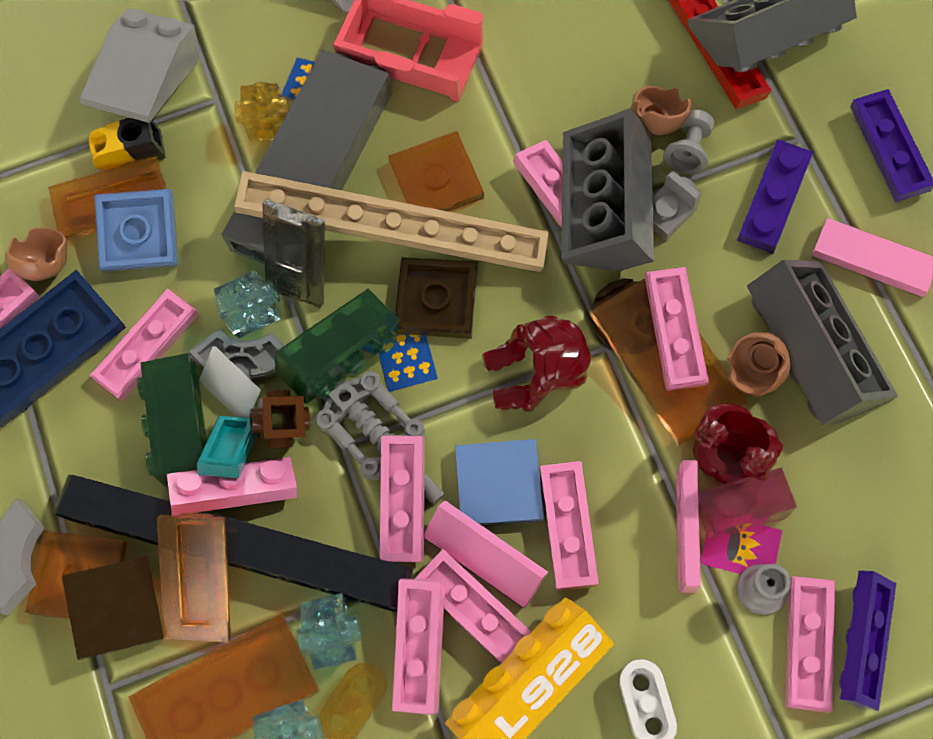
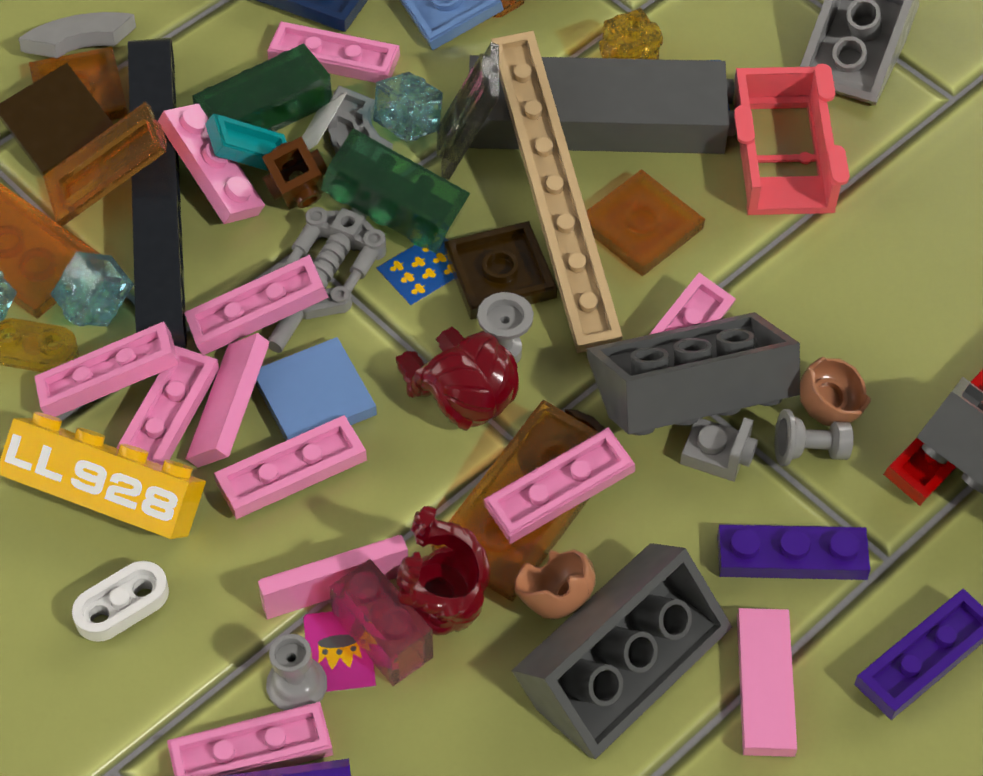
camera: 60 degrees right, 15 degrees down
none -> light grey piece [477,292,534,364]

